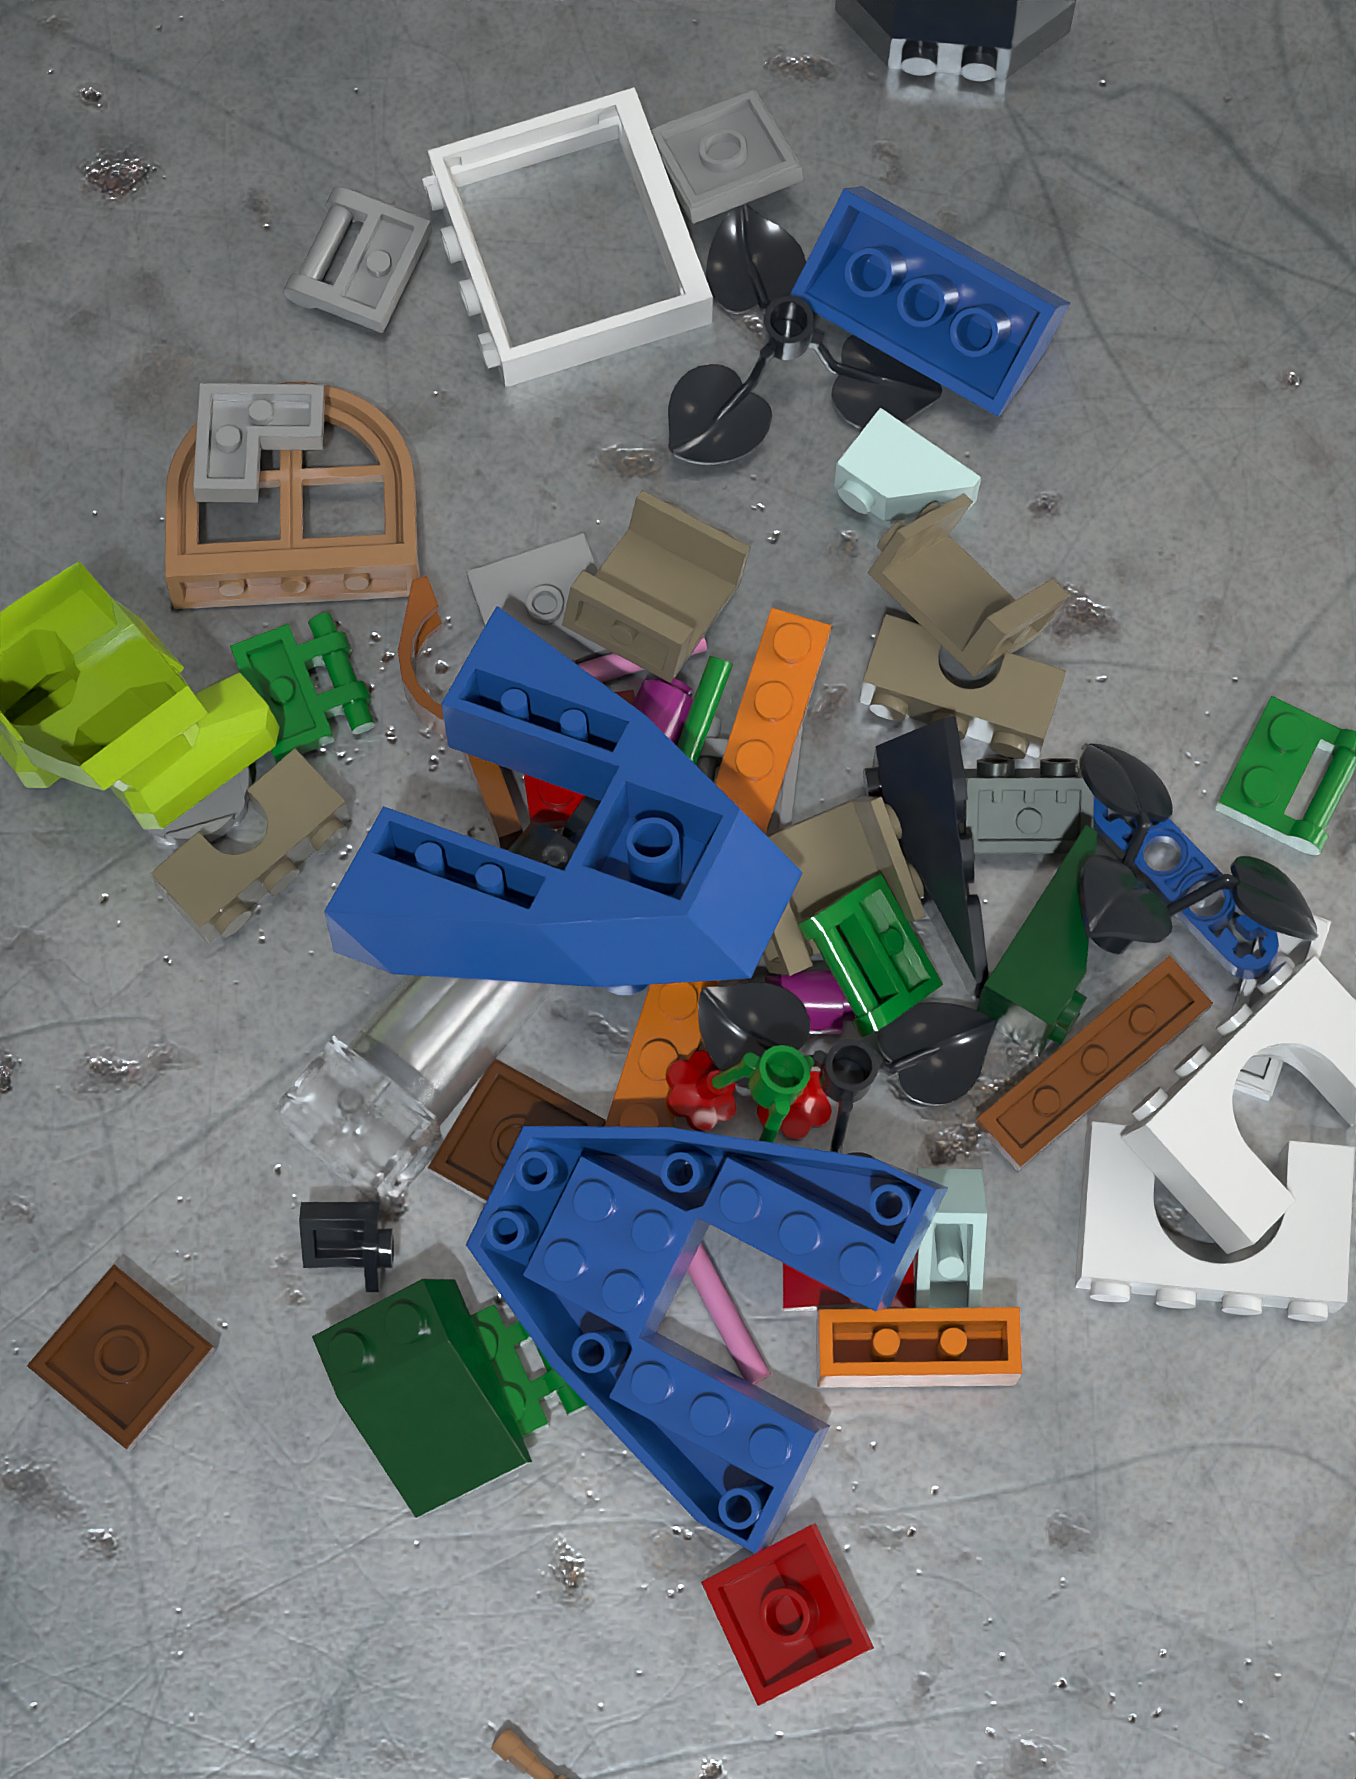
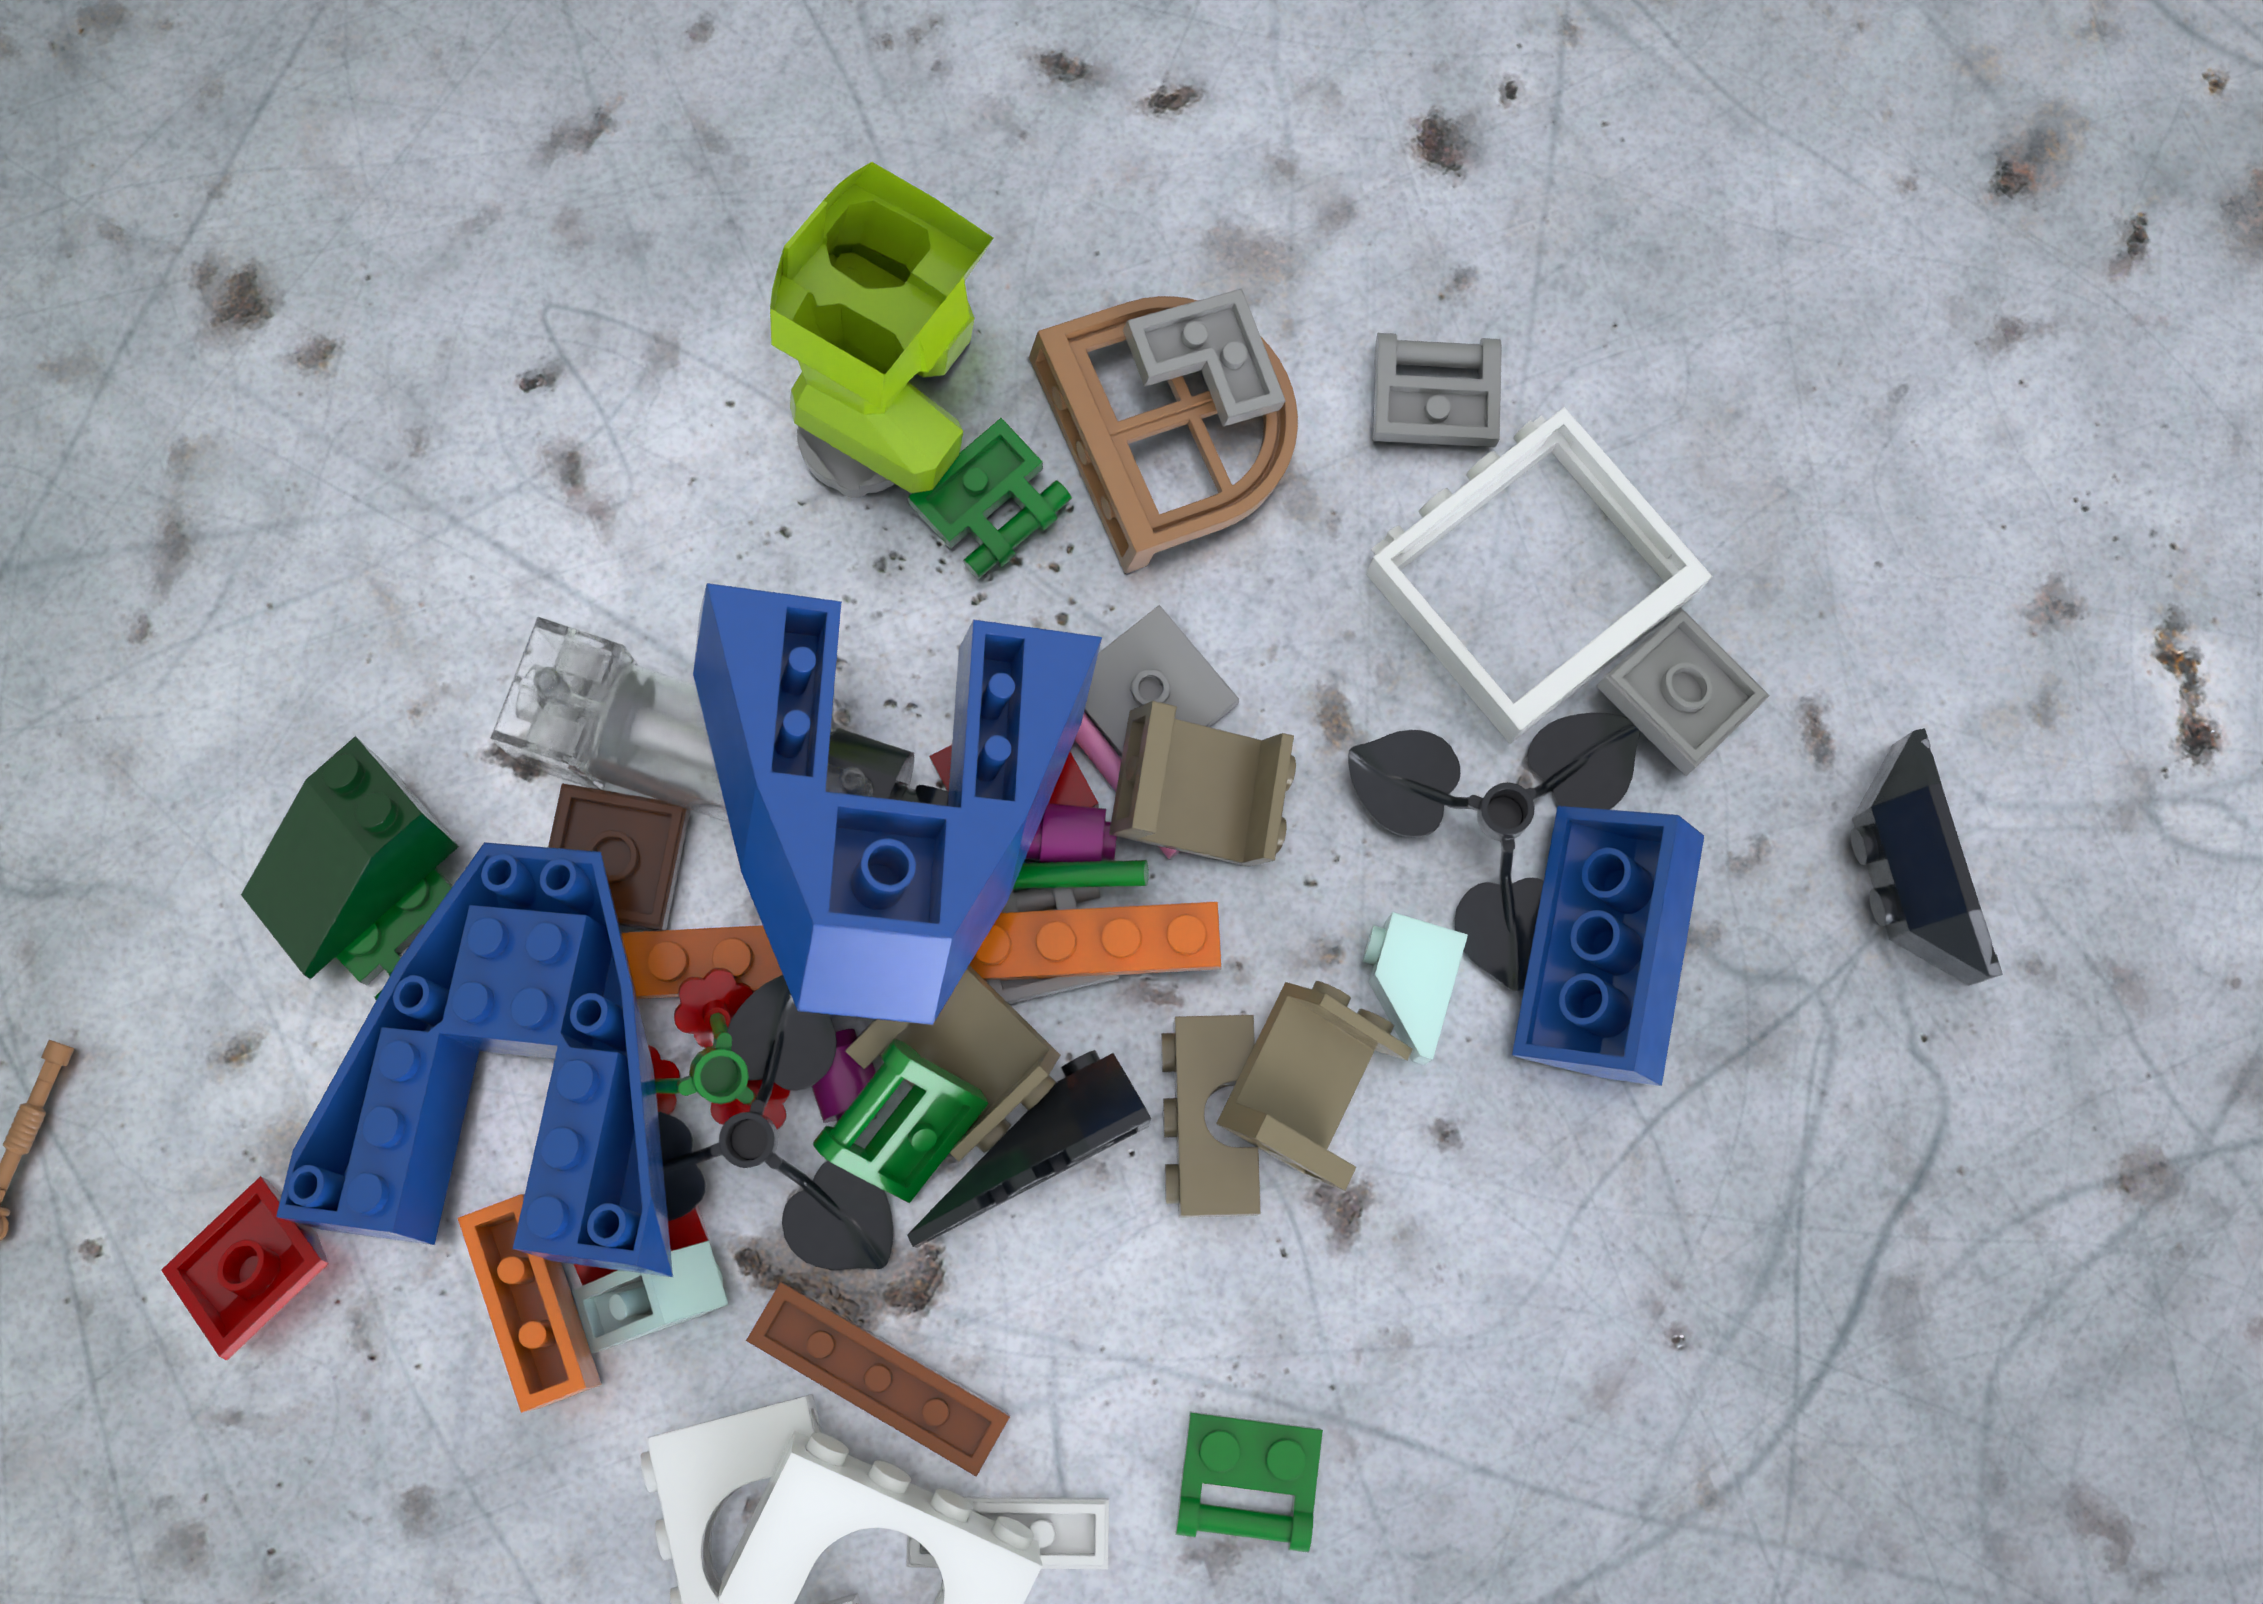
camera: 65 degrees right, 5 degrees up
reddish brown plate [27,1264,216,1452] -> none
dark tan arch [150,748,351,945] -> none
black bracket [299,1202,394,1293] -> none
dark orange piece [398,576,523,850] -> none
bright pink bar [687,1242,771,1385] -> none
pearl dark grey bracket [964,758,1094,854] -> none
dark green slope [976,825,1097,1057] -> none
black plant [1079,743,1319,955] -> none
blue beam [1093,796,1279,980] -> none

